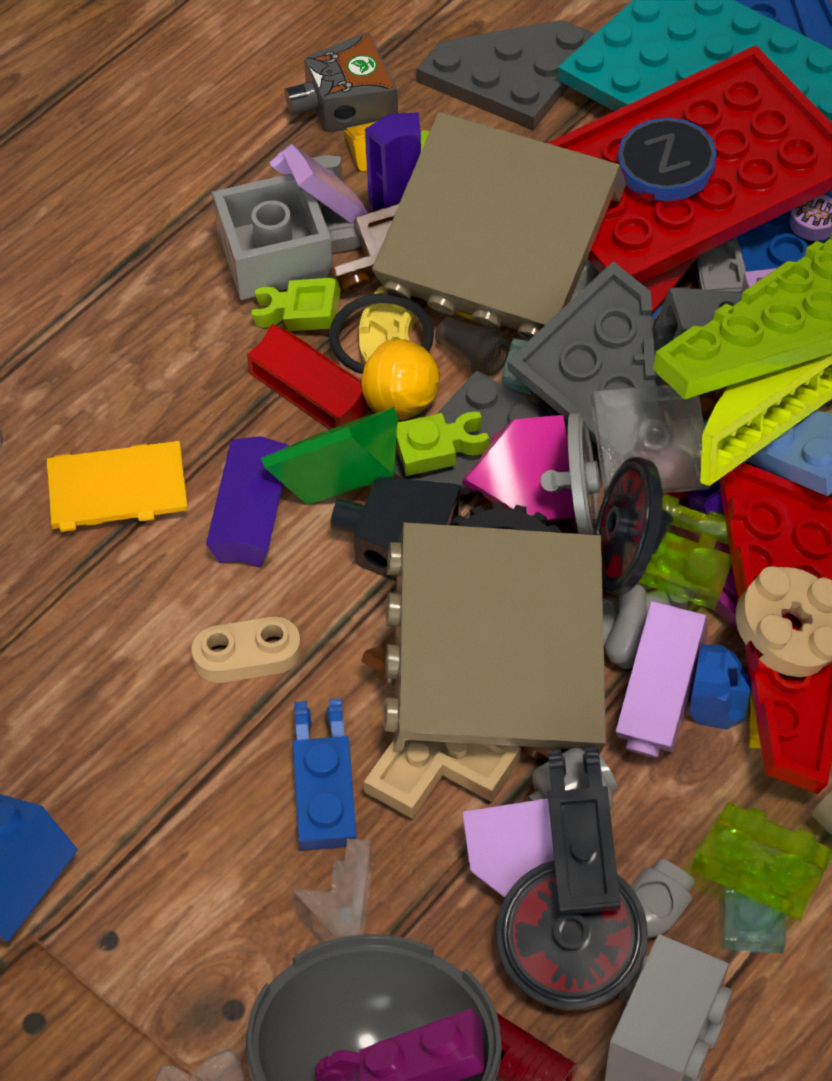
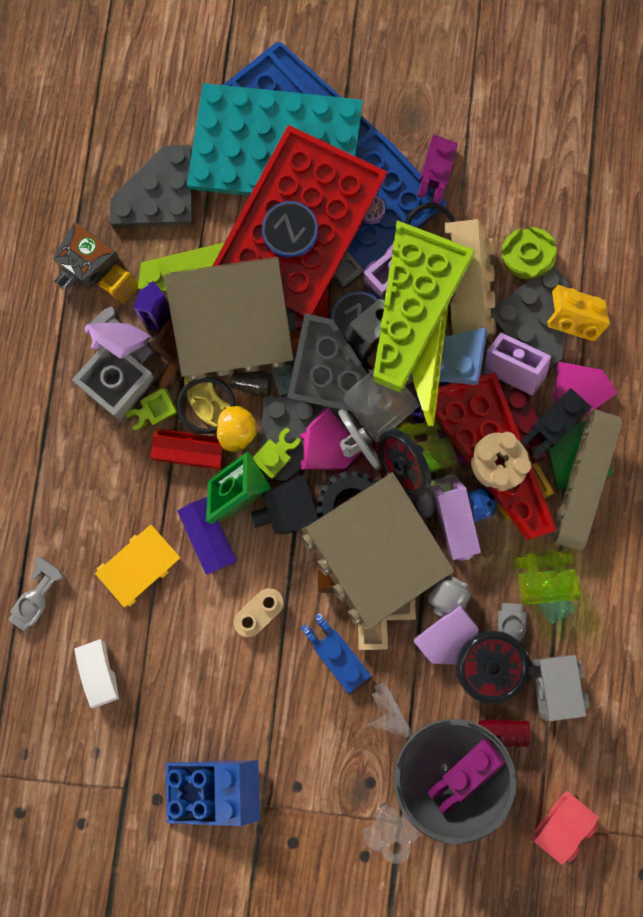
camera: 30 degrees left, 25 degrees up
black hinge [547,745,621,915] -> none

